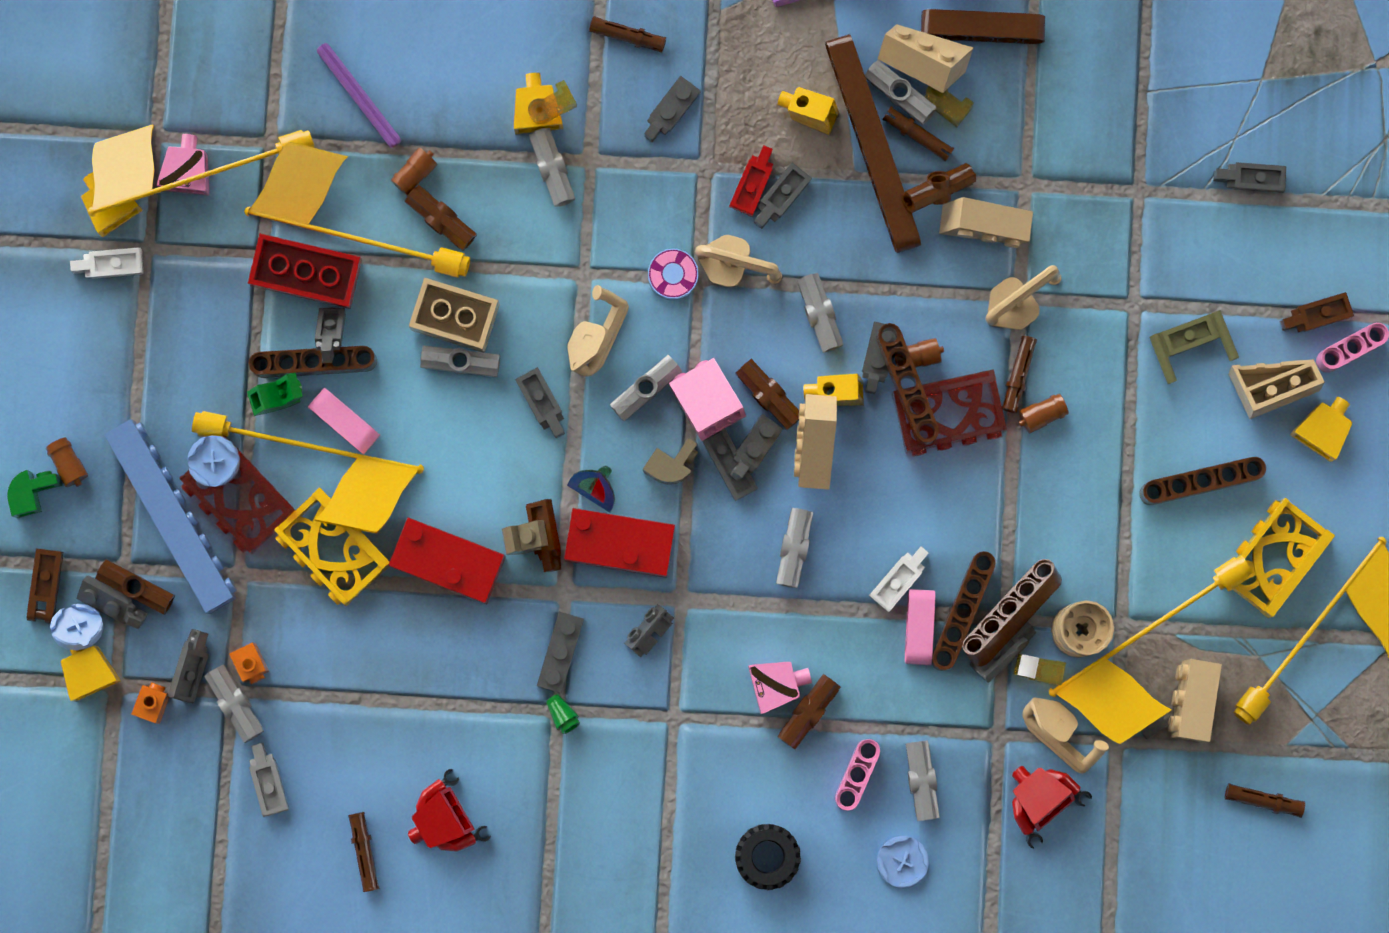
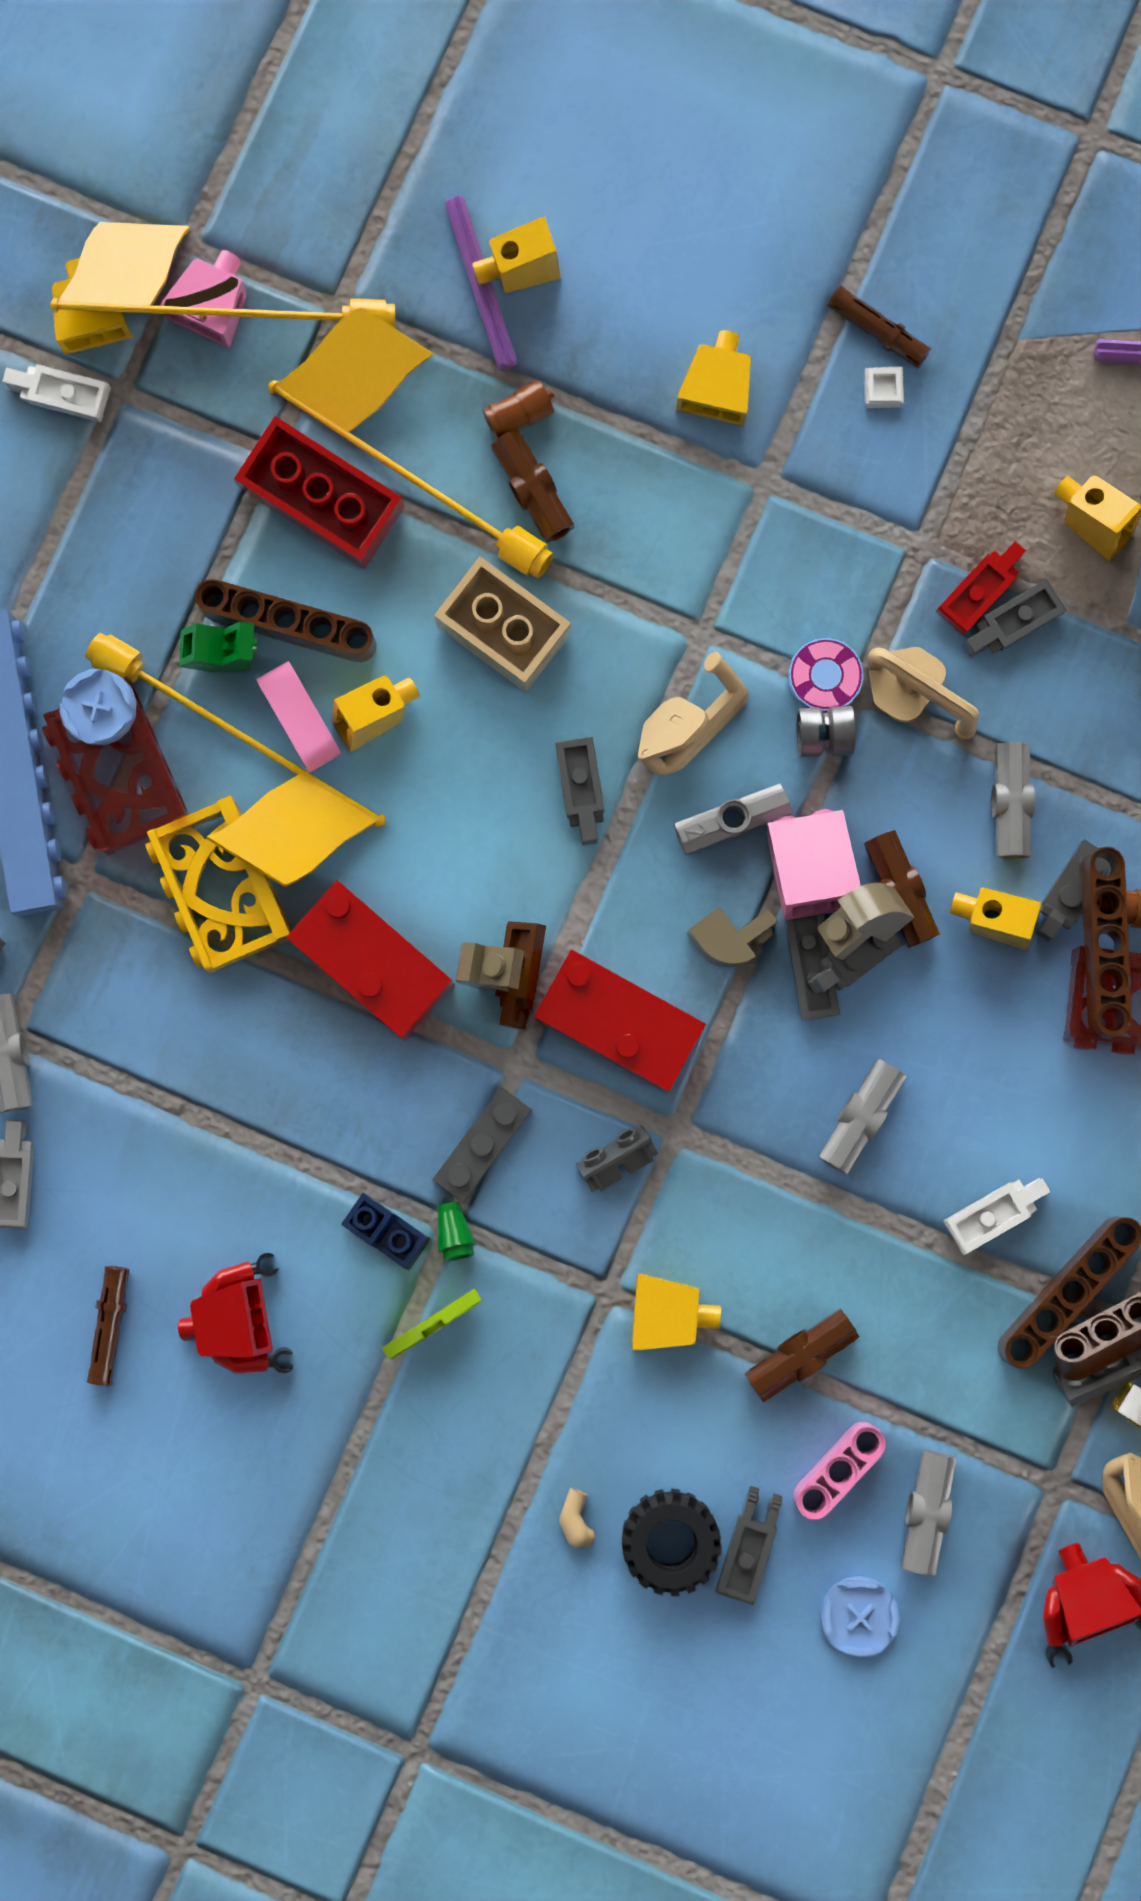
camera: 25 degrees right, 0 degrees up
orange brick [229,642,269,685] -> none
dark grey hinge [315,308,346,363] -> none
light grey piece [420,345,500,377] -> none
clear yellow leg [528,80,577,124] -> none
light grey piece [529,128,575,207] -> none
shield [567,466,615,513] -> none
dark grey hinge [644,76,701,143] -> none
bright pink torso [748,662,812,714] -> none
tan brick [794,394,837,490] -> none
bright pink beam [905,589,935,665] -> none
none -> yellow torso [331,675,420,752]
none -> dark blue slope [341,1193,431,1270]
none -> lime tile [382,1288,482,1359]
none -> yellow torso [472,216,561,293]
none -> tan arm [559,1488,595,1548]
none -> yellow torso [632,1273,721,1350]
none -> dark grey hinge [715,1486,782,1605]
none -> flat silver wheel [796,706,855,757]
none -> dark tan brick [817,883,915,960]
none -> white tile [864,367,904,408]

